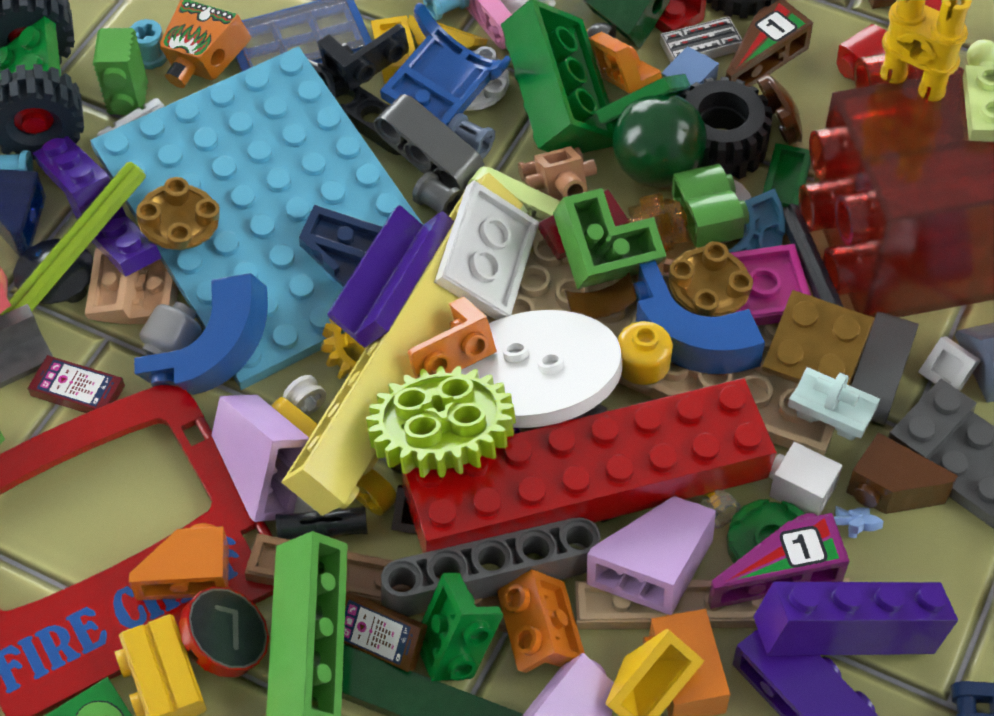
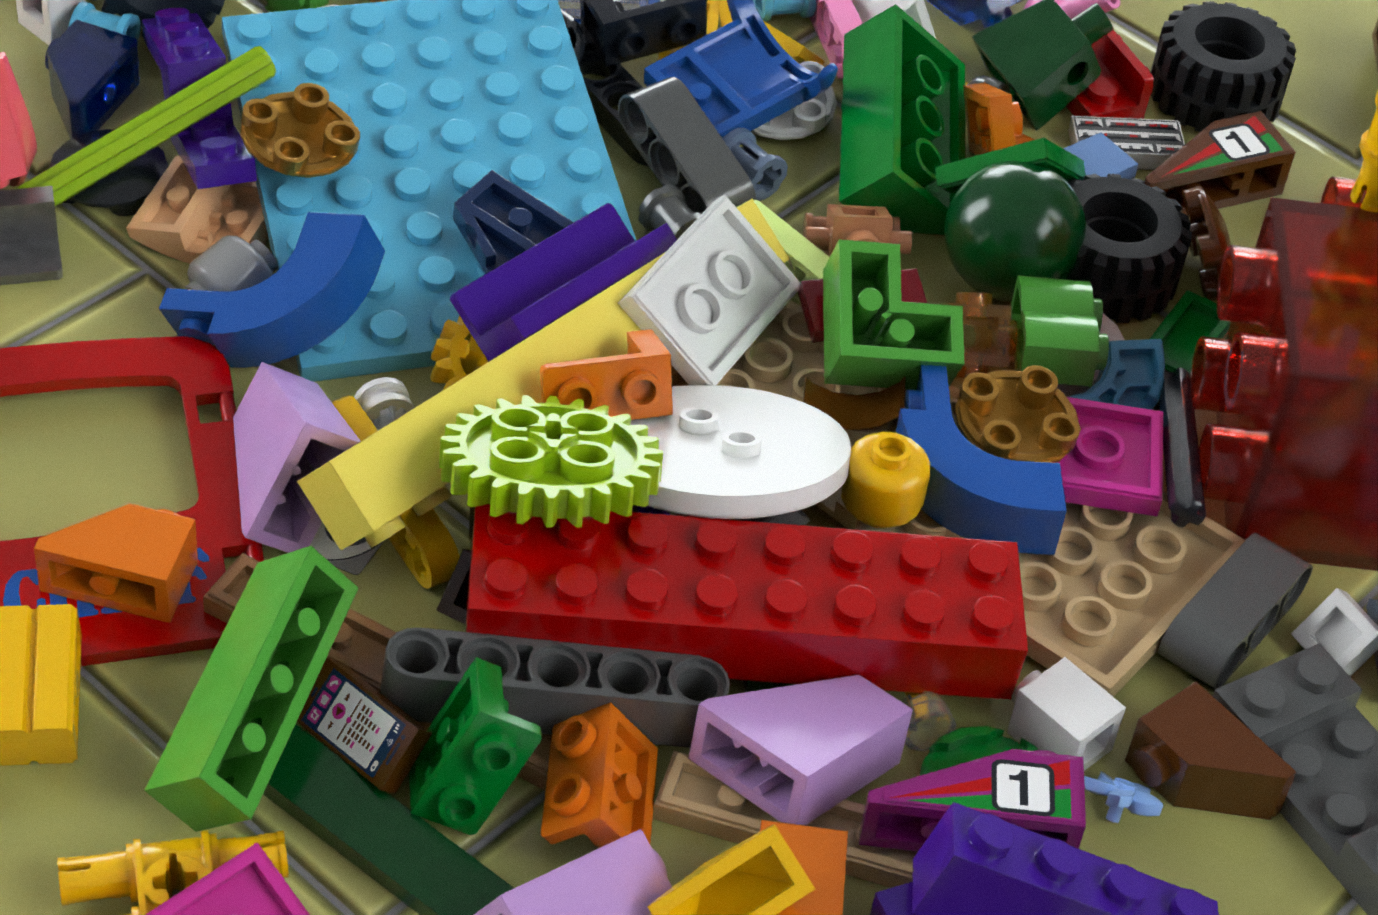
camera: 10 degrees right, 10 degrees down
tile [27,355,125,413] -> none
black tile [179,586,269,678] -> none
black pin [276,505,368,540] -> none
pearl gold plate [762,290,874,385] -> none
light aqua hips [788,367,880,441] -> none

